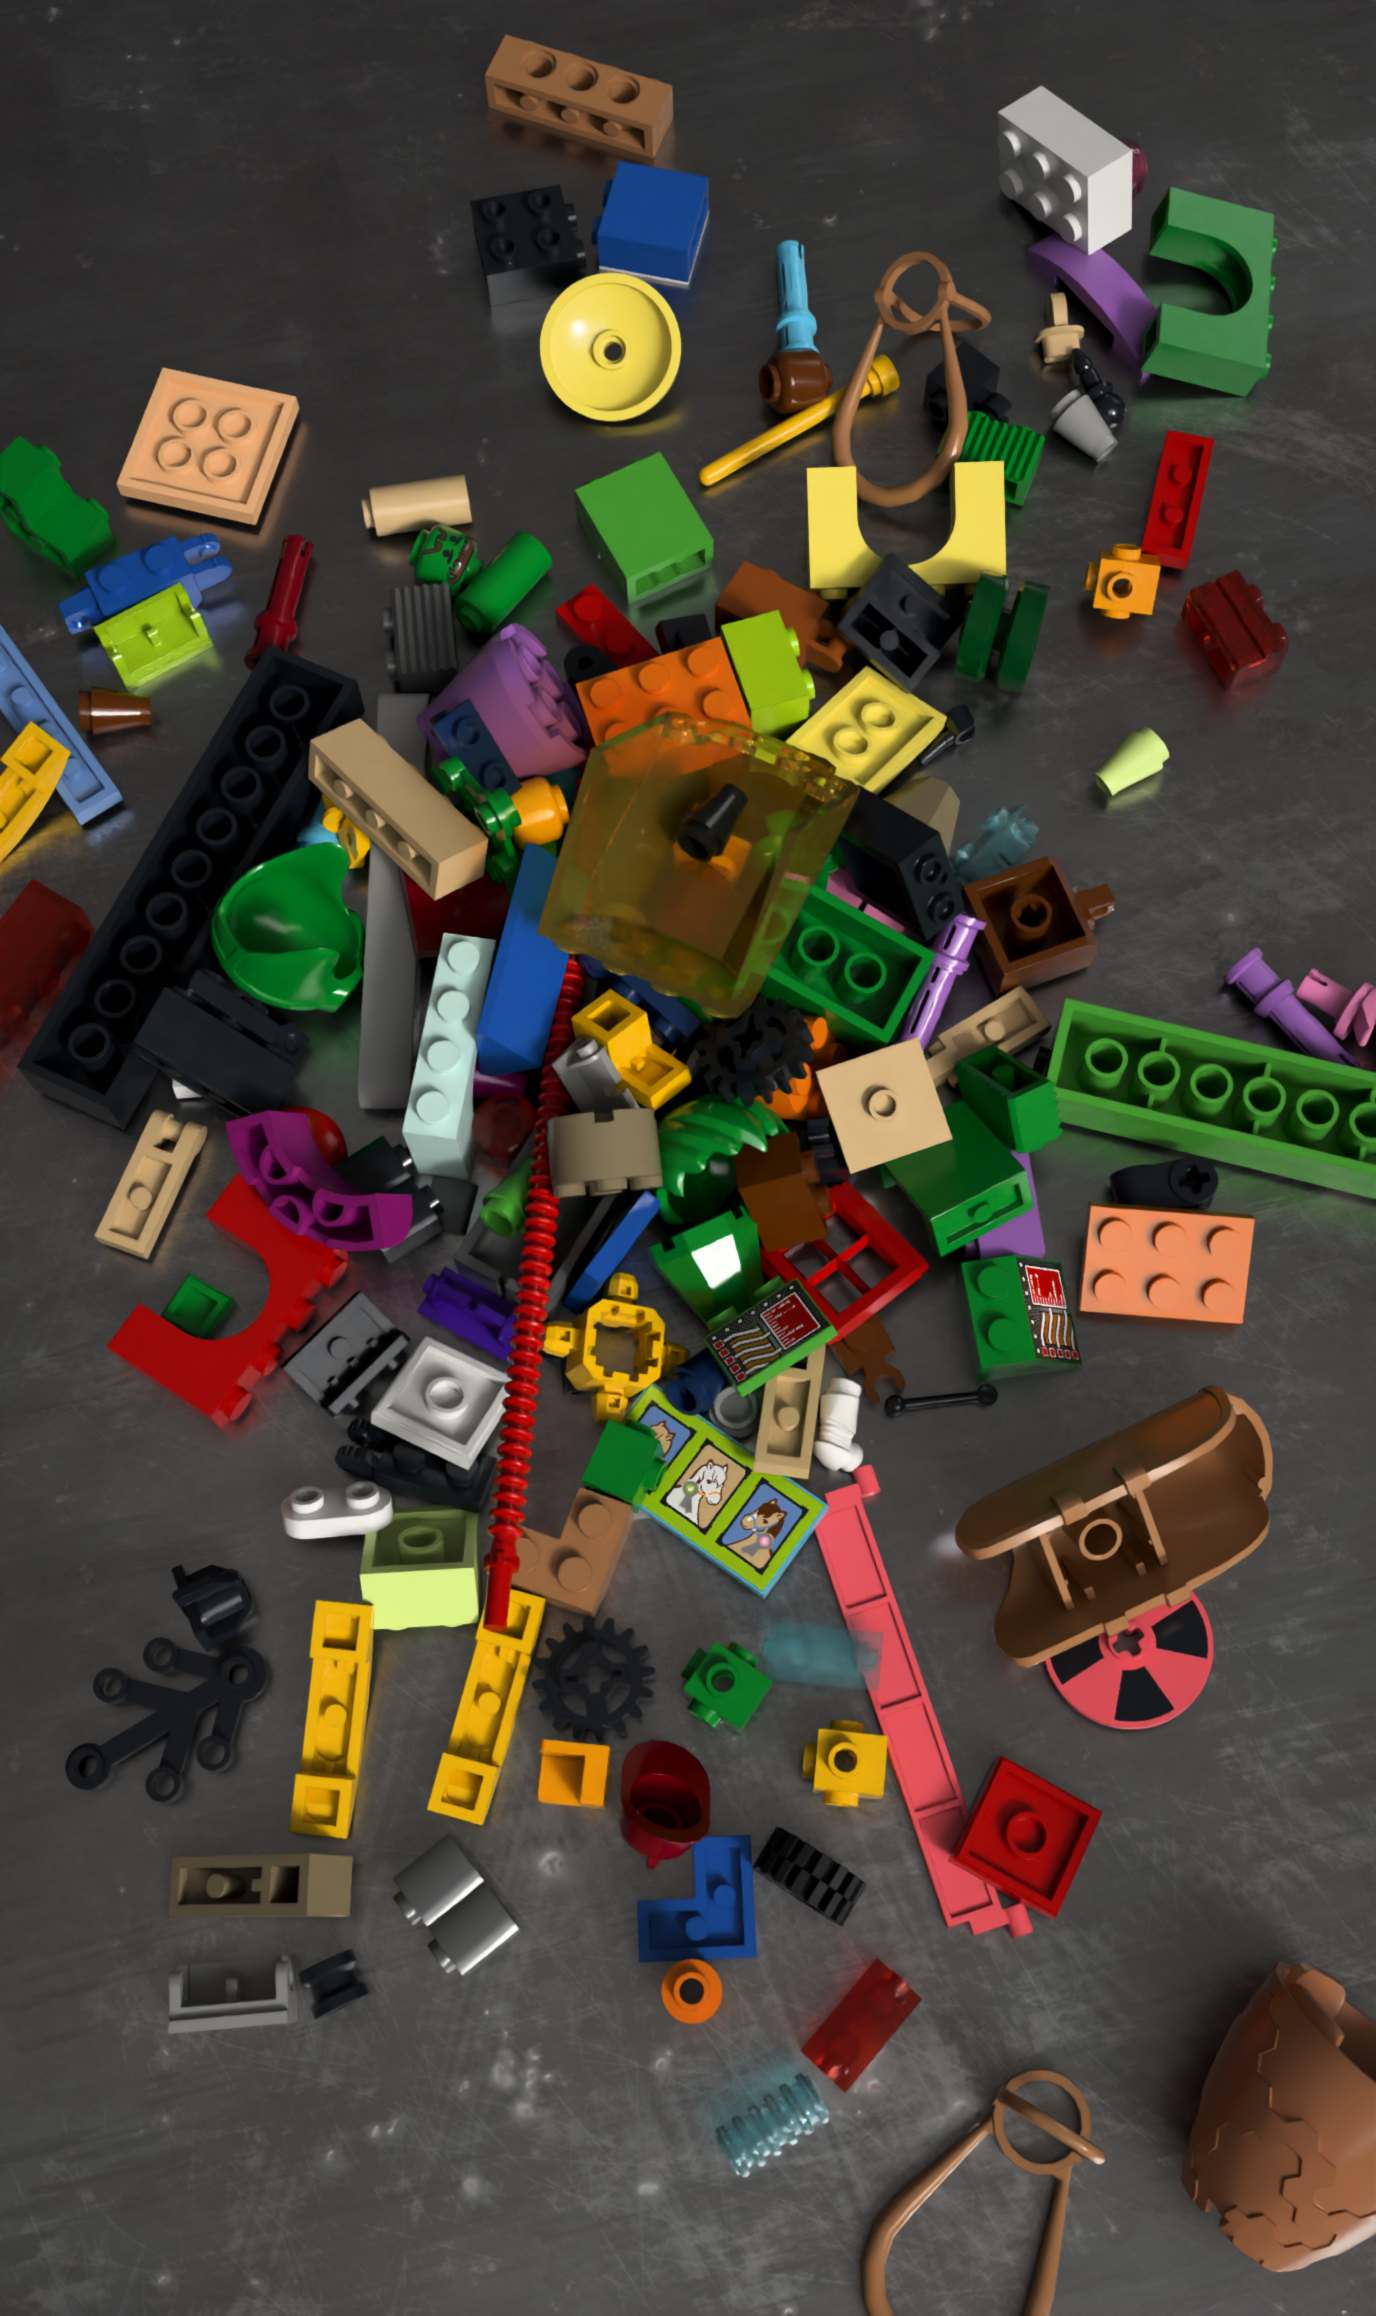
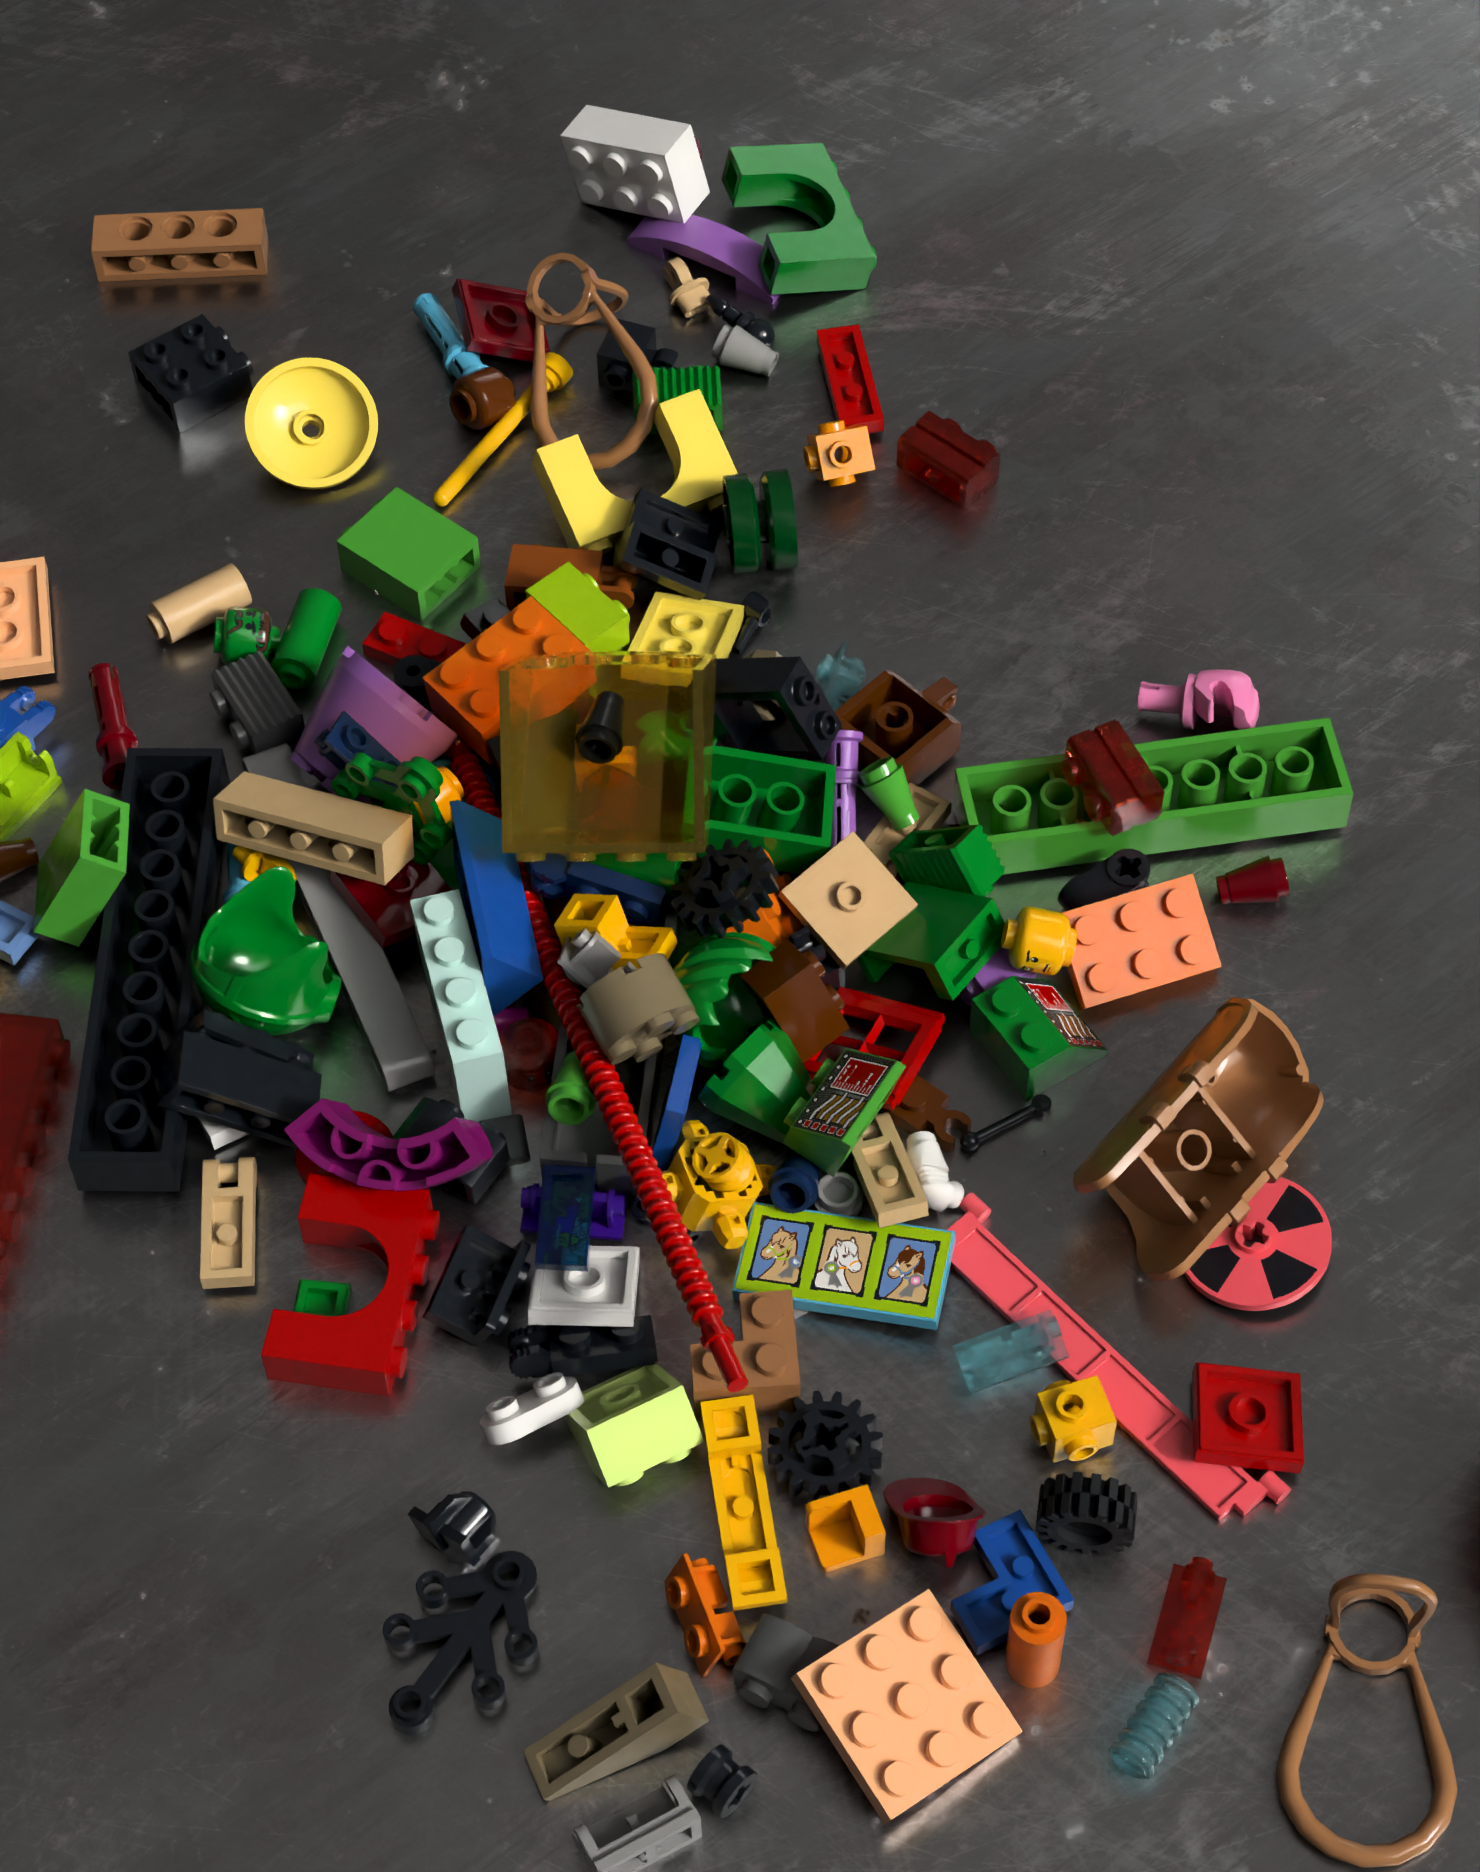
camera: 25 degrees left, 15 degrees down
yellow slope [289,1599,374,1839] -> none
green brick [581,1419,668,1514] -> none
blue piece [591,161,709,285] -> none
green brick [680,1641,772,1735] -> none
yellowish green cone [1092,726,1169,797] -> none
medium lavender pin [1223,947,1361,1068] -> none
none -> bright green brick [33,789,130,947]
none -> dark red plate [452,278,550,362]
none -> clear blue tile [535,1165,596,1272]
none -> orange hinge [664,1553,747,1678]
none -> yellow wheel [692,1132,756,1195]
none -> light nougat plate [791,1589,1023,1825]
none -> bright green cone [858,756,920,831]
none -> yellow head [1001,906,1077,975]
none -> clear red brick [1061,719,1164,836]
none -> dark red cone [1215,855,1290,905]

